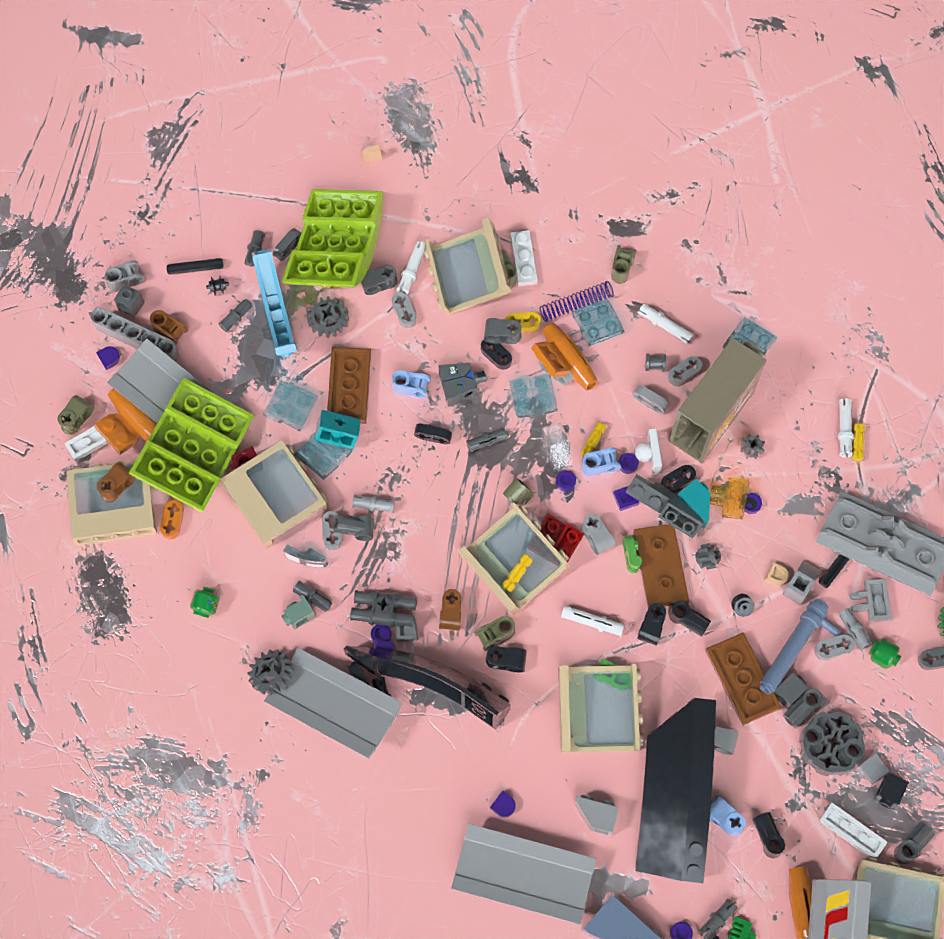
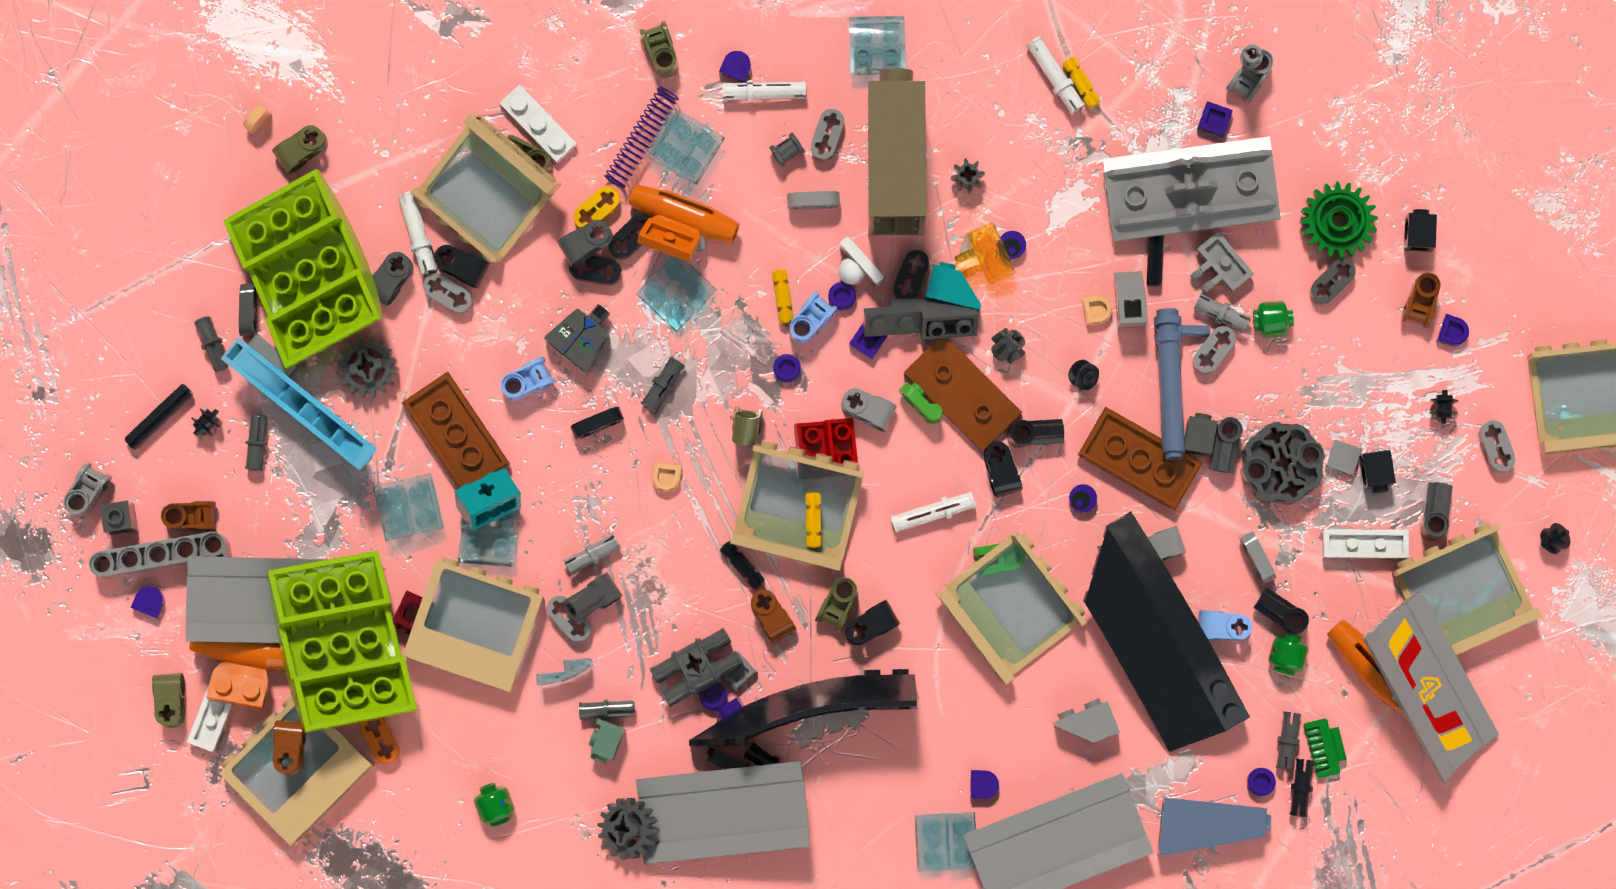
camera: 30 degrees left, 15 degrees up
none -> light grey beam [248,334,297,377]
none -> olive piece [272,125,327,174]
none -> black piece [434,245,490,289]
none -> black beam [609,214,650,260]
none -> light nougat tile [652,462,682,492]
none -> dark purple tile [719,51,751,83]
none -> black axle [720,541,765,589]
none -> clear light blue slope [914,812,976,872]
none -> dark purple tile [1069,484,1097,513]
none -> dark purple tile [1197,101,1233,138]
none -> light grey beam [1239,531,1276,585]
none -> green head [1268,633,1309,676]

